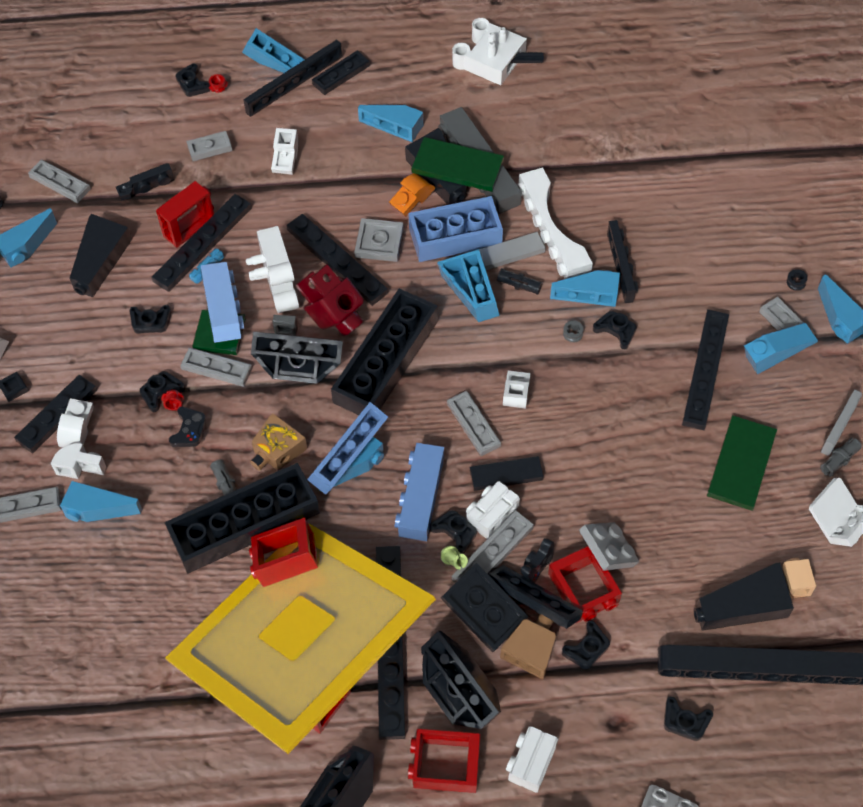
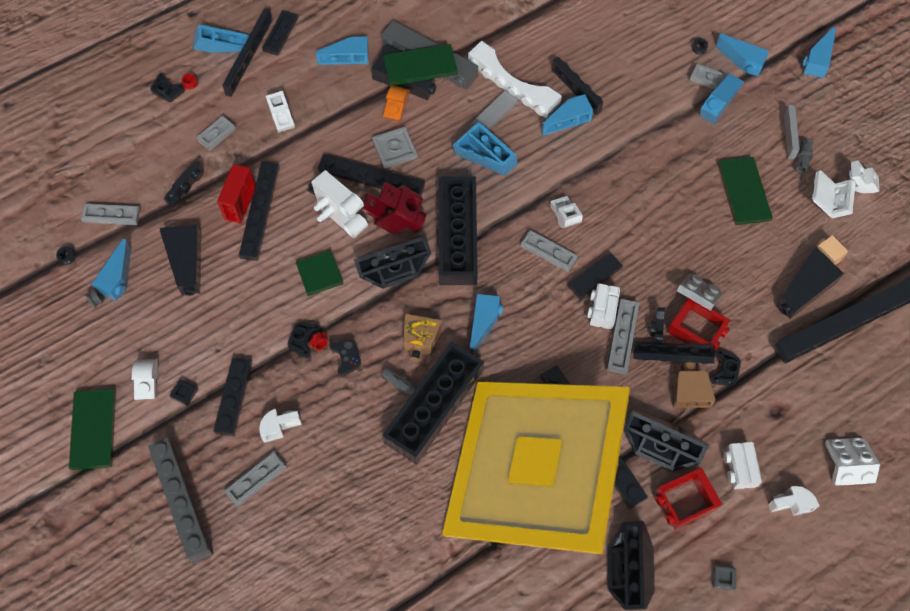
camera: 30 degrees left, 5 degrees up
white brick [57,398,94,447] -> none
dark azure slope [60,481,142,522] -> none
black piece [129,305,171,334] -> none
light grey tile [180,347,252,387] -> none
dark azure axle [189,248,224,284] -> none
light blue brick [201,262,244,343] -> none
red window [249,518,318,587] -> none
dark grey tile [273,315,298,335] -> none
medium blue brick [307,402,388,495] -> none
medium blue brick [395,443,444,542] -> none
medium blue brick [408,196,503,262] -> none
black piece [430,510,476,554] -> none
black plate [440,563,528,653] -> none
yellowish green pin [441,546,468,570] -> none
black pin [497,268,543,295] -> none
dark grey bush [563,321,583,343] -> none
black piece [593,311,637,350] -> none
black piece [663,697,713,741] -> none
black plate [682,309,729,431] -> none

